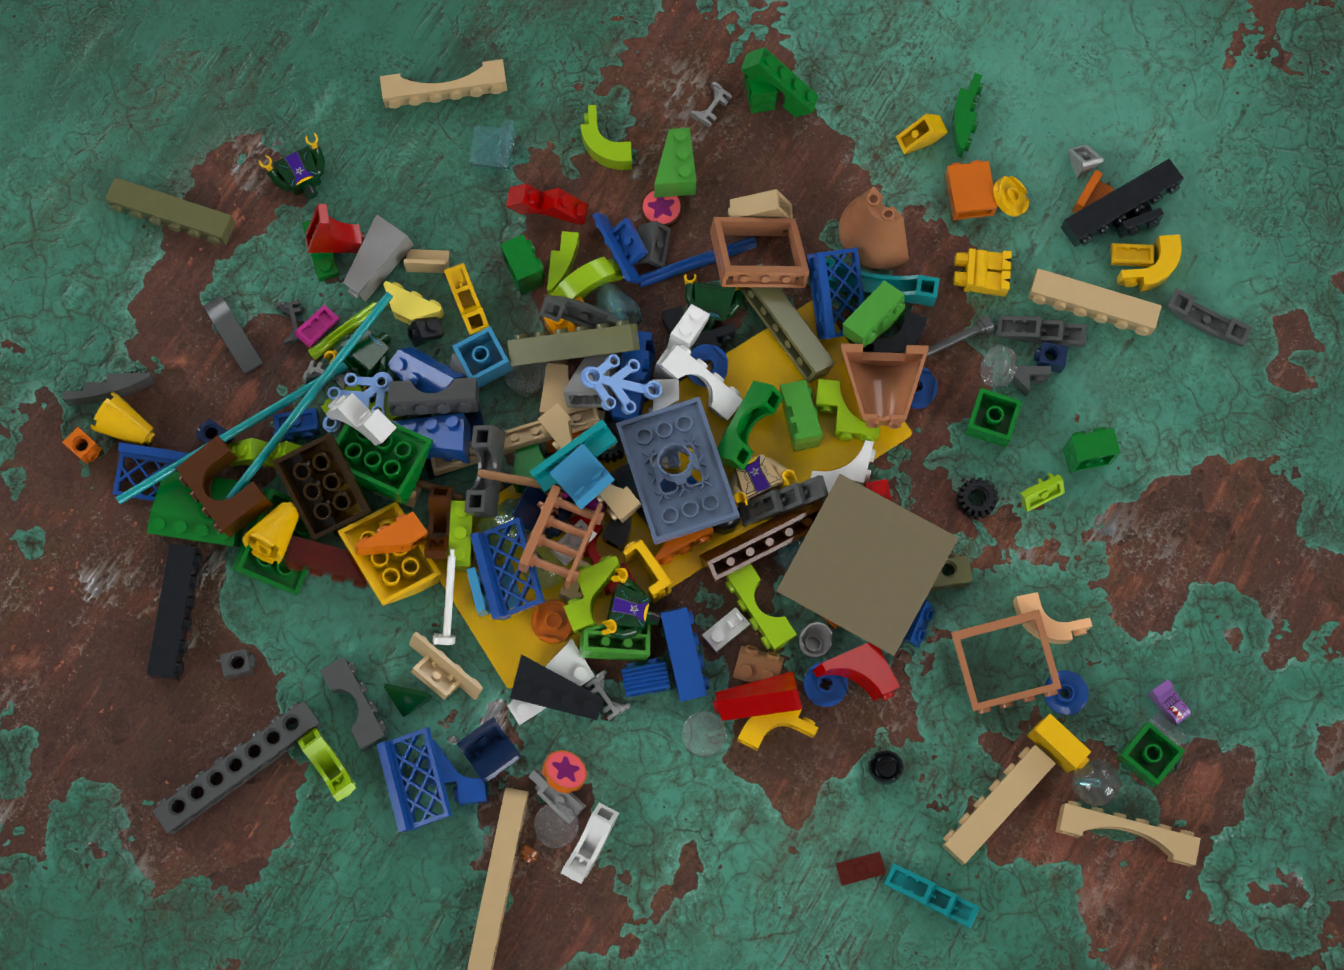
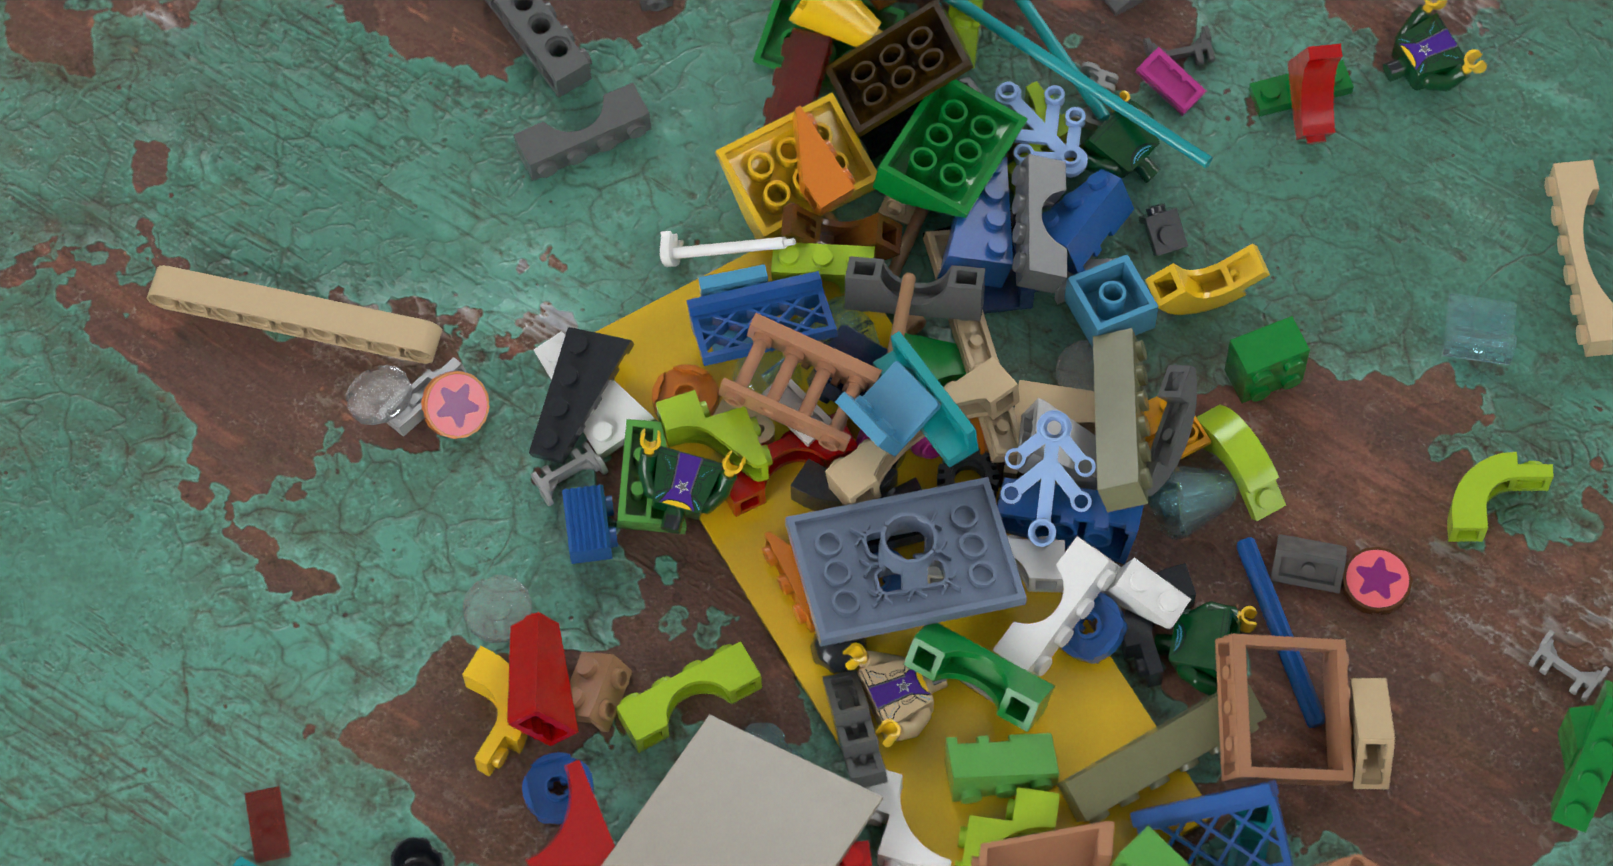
camera: 95 degrees right, 10 degrees down
blue bracket [273,408,321,442] -> none
lime arch [297,727,356,802] -> none
lime axle [308,302,377,360] -> none
white arch [326,393,397,446] -> none
light grey slope [343,215,414,302] -> none
blue fence [377,727,452,832] -> none
light yellow slope [384,281,444,325] -> none
dark green slope [384,683,431,717] -> none
tan panel [404,249,450,273] -> none
tan bracket [409,632,483,700] -> none
blue arch [422,740,488,806] -> none
dark blue bracket [456,717,521,782] -> none
red arch [506,183,588,225] -> none
dark orange plate [518,843,540,864] -> none
lime slope [547,231,580,295] -> none
white arch [561,803,619,884] -> none
blue bracket [592,212,648,284] -> none
yellow panel [623,539,672,604] -> none
bright green wedge [654,128,696,198] -> none
blue wedge [658,606,710,701] -> none
reddish brown brick [699,500,823,581] -> none
white plate [702,607,750,653] -> none
light grey hair [799,622,833,658] -> none

